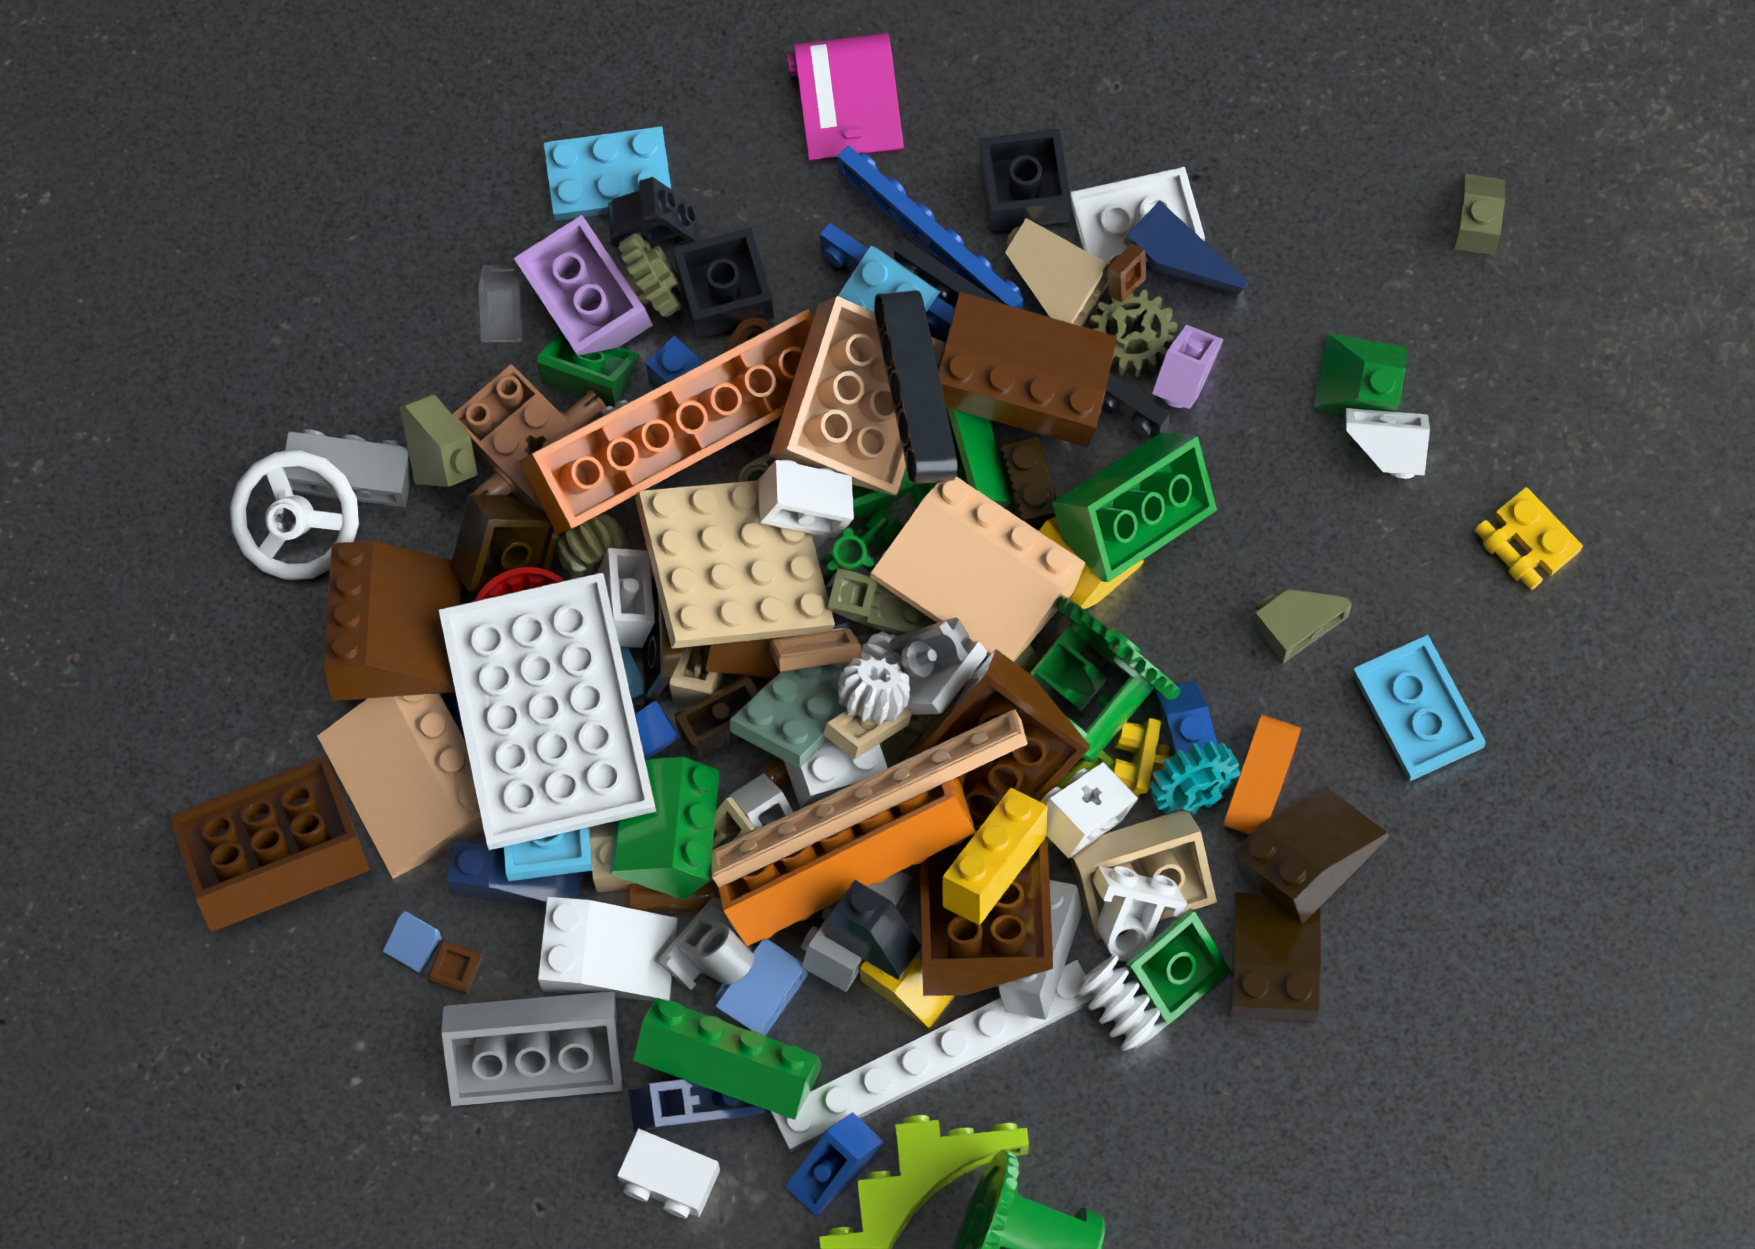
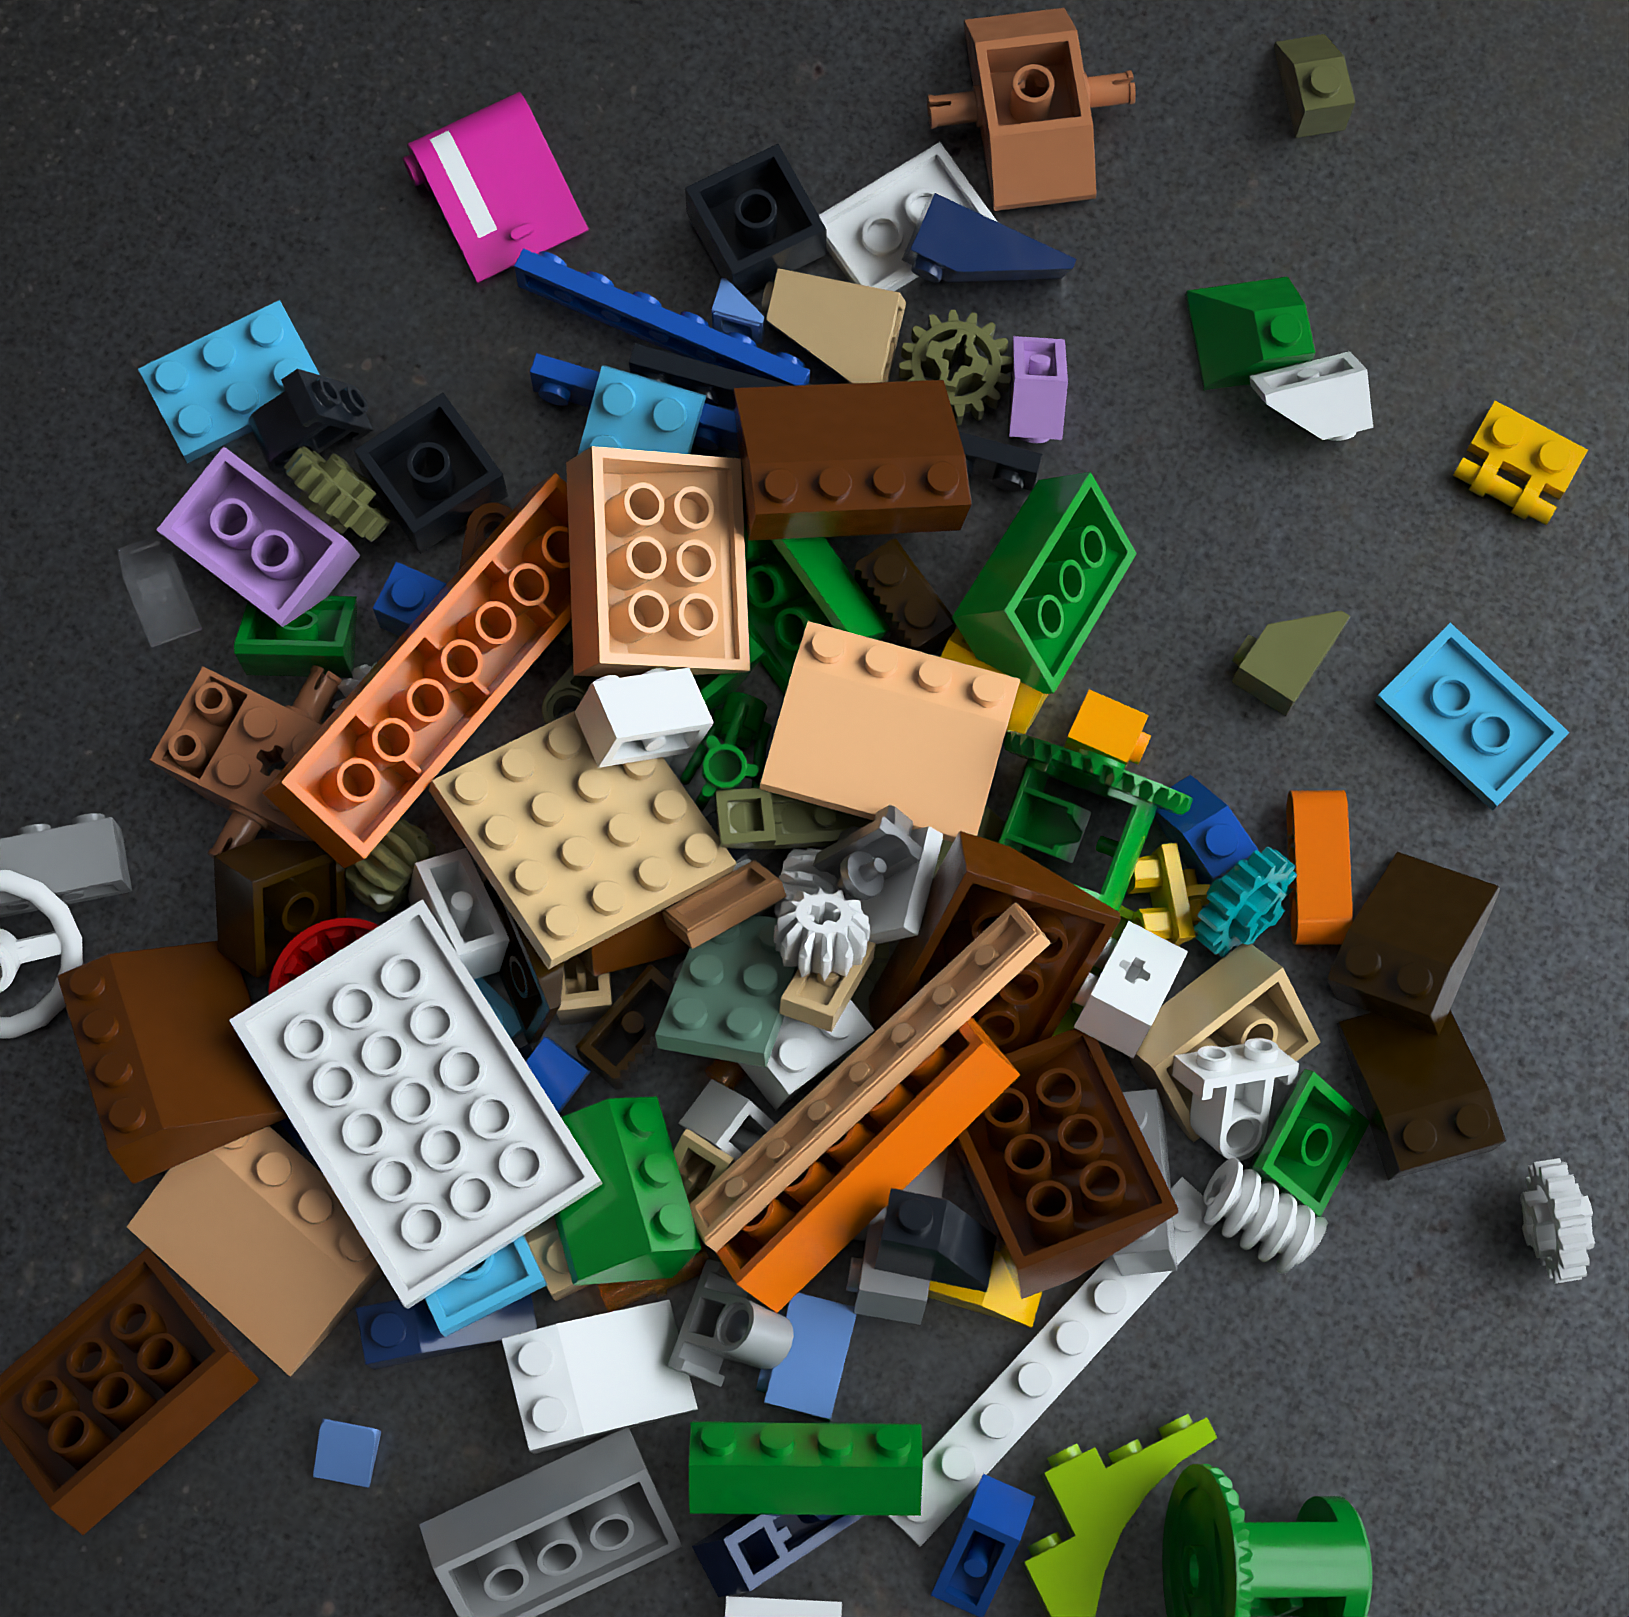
camera: 25 degrees left, 5 degrees up
olive slope [399,394,478,487] -> none
reddish brown tile [427,939,483,996] -> none
black beam [874,290,957,485] -> none
yellow brick [943,788,1047,925] -> none
reddish brown plate [1107,243,1146,302] -> none
none -> medium blue slope [712,278,764,344]
none -> nougat slope [927,8,1136,211]
none -> light orange brick [1064,689,1152,770]
none -> white gear [1520,1158,1595,1284]

